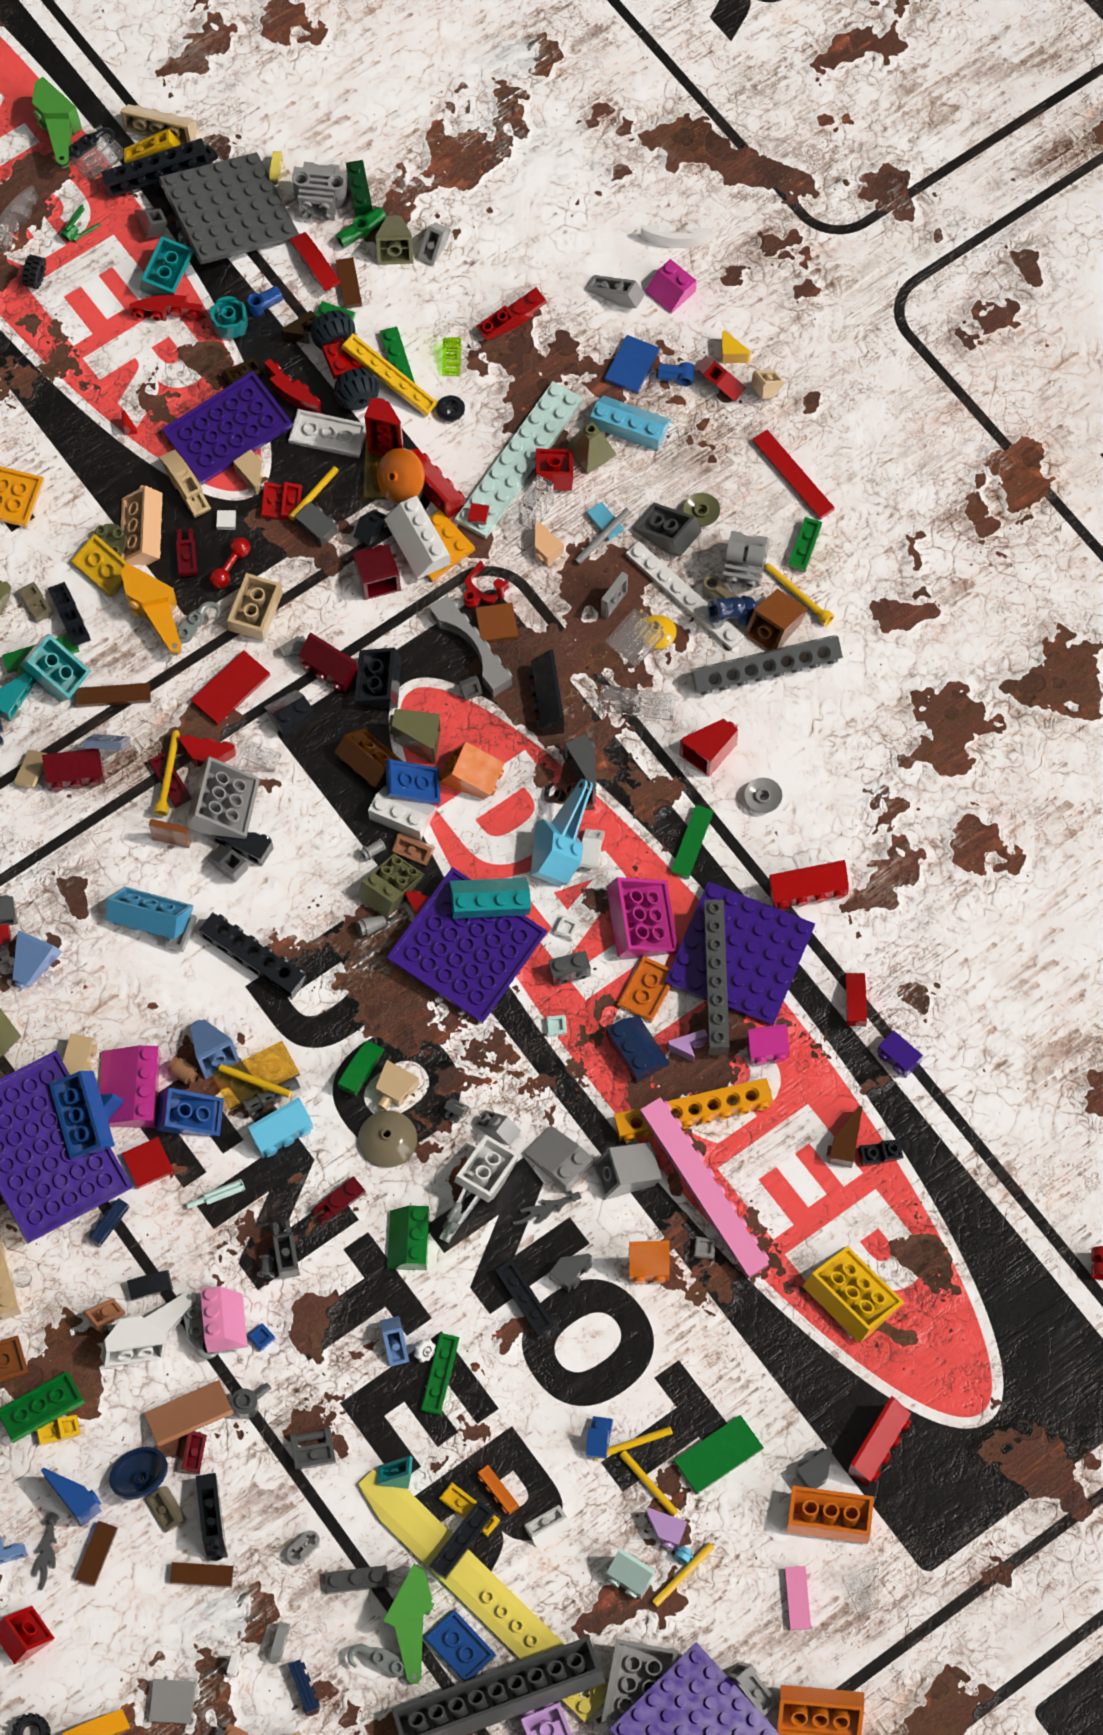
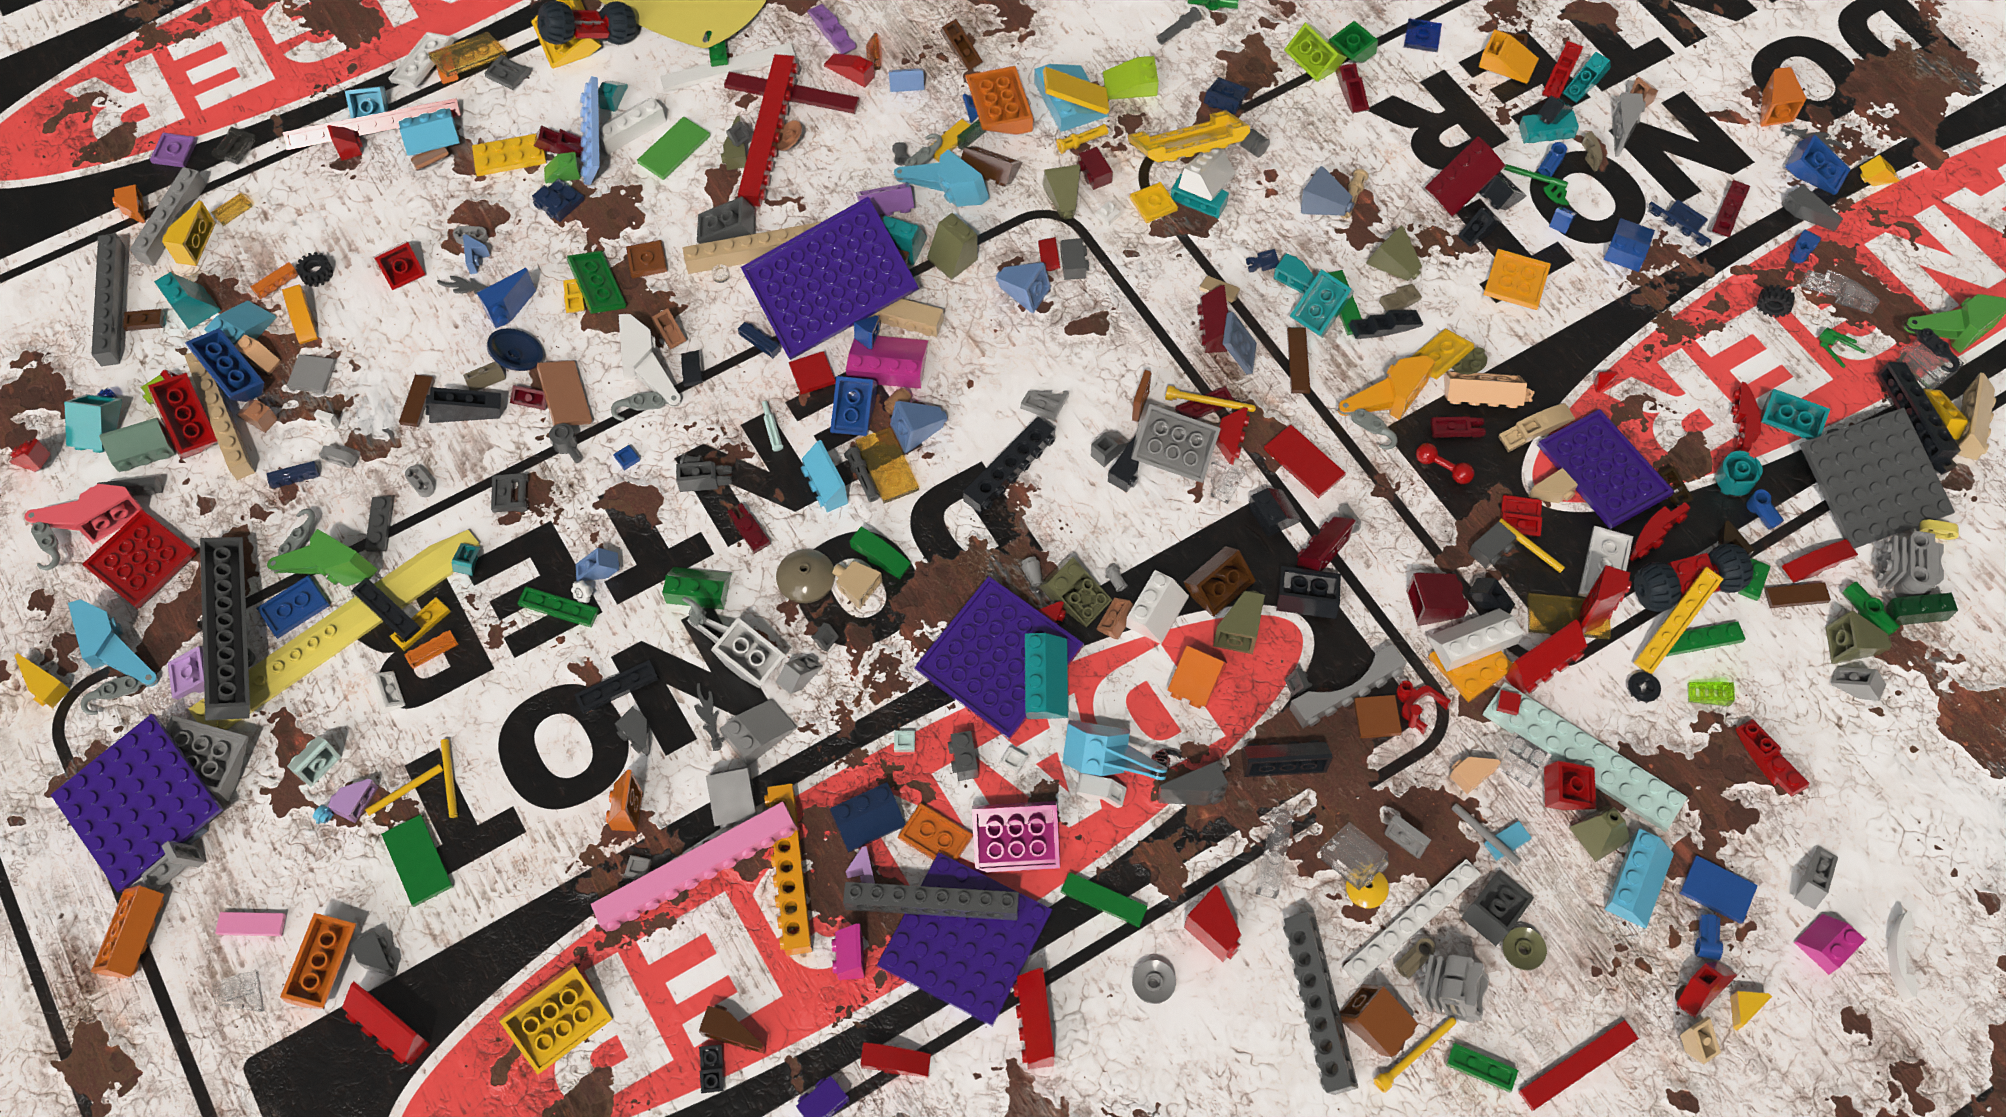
camera: 95 degrees right, 5 degrees down
blue slope [49,1071,115,1159] -> none
reddish brown tile [75,1521,118,1587] -> none
dark azure slope [105,886,193,939] -> none
dark grey slope [134,208,167,239] -> none
bright pink slope [200,1286,248,1353] -> none
white tile [216,510,236,530] -> none
yellow bar [218,1064,292,1098] -> none
tan brick [227,573,283,641] -> none
orange dish [377,448,425,504] -> none
blue tile [386,759,441,805] -> none
blue slope [586,1416,613,1459] -> none
yellow bar [652,1542,714,1607] -> none
dark blue animal [707,596,757,627] -> none

